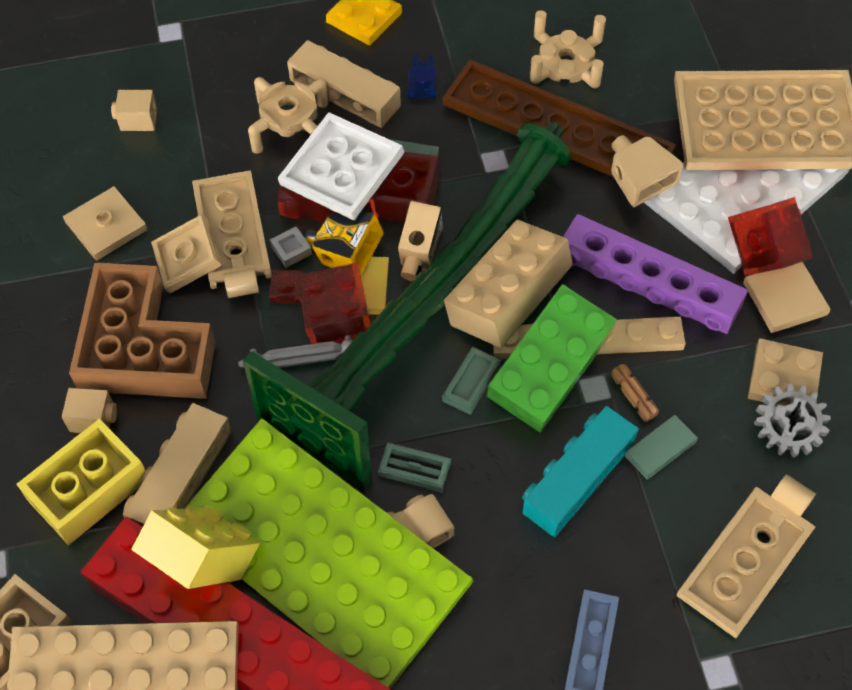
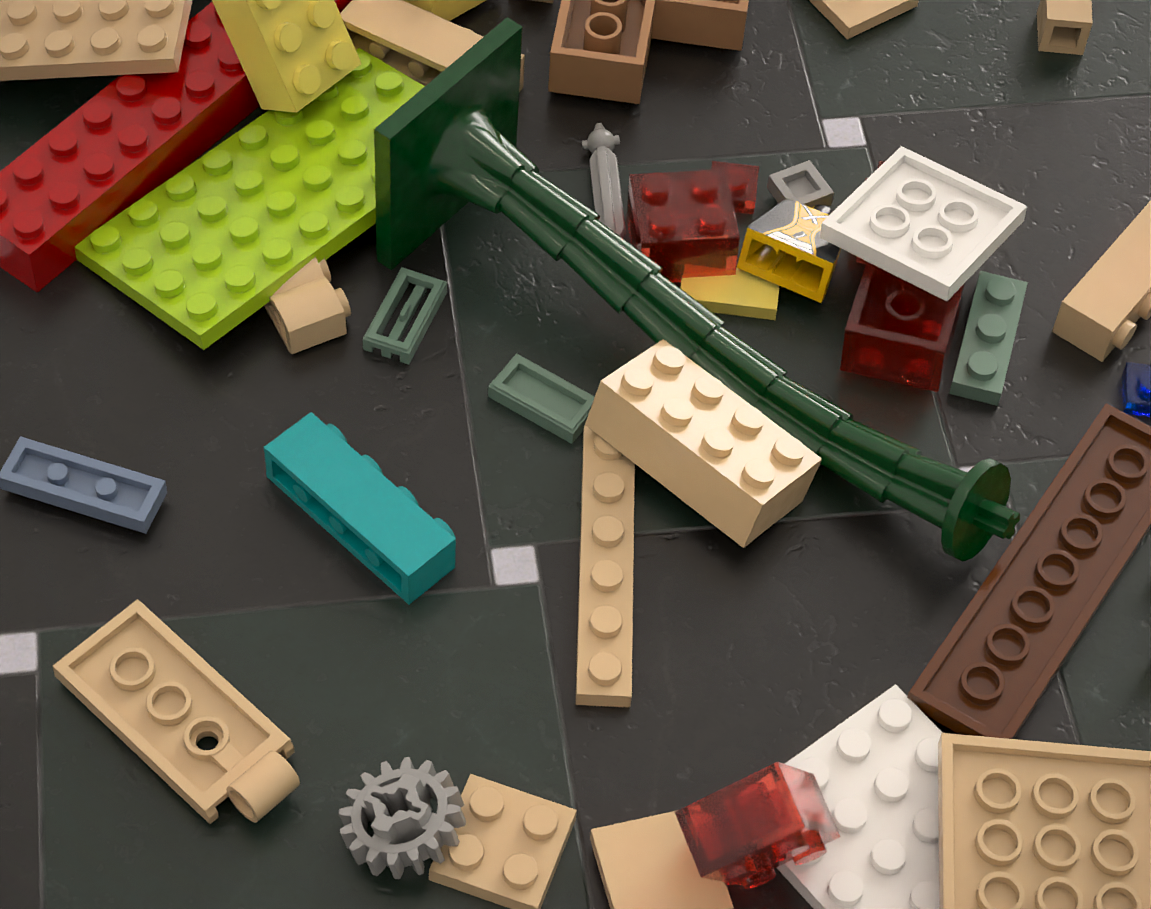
camera: 90 degrees right, 5 degrees down
tan tile [151,214,222,293] -> none
tan hinge [192,170,272,298] -> none
tan plate [248,77,328,154] -> none
tan torso [398,201,443,281] -> none
bright green brick [487,284,617,433] -> none
medium lavender brick [563,214,748,334] -> none
tan torso [611,135,684,208] -> none
medium nougat axle [611,364,659,422] -> none
sand green tile [625,415,698,480] -> none

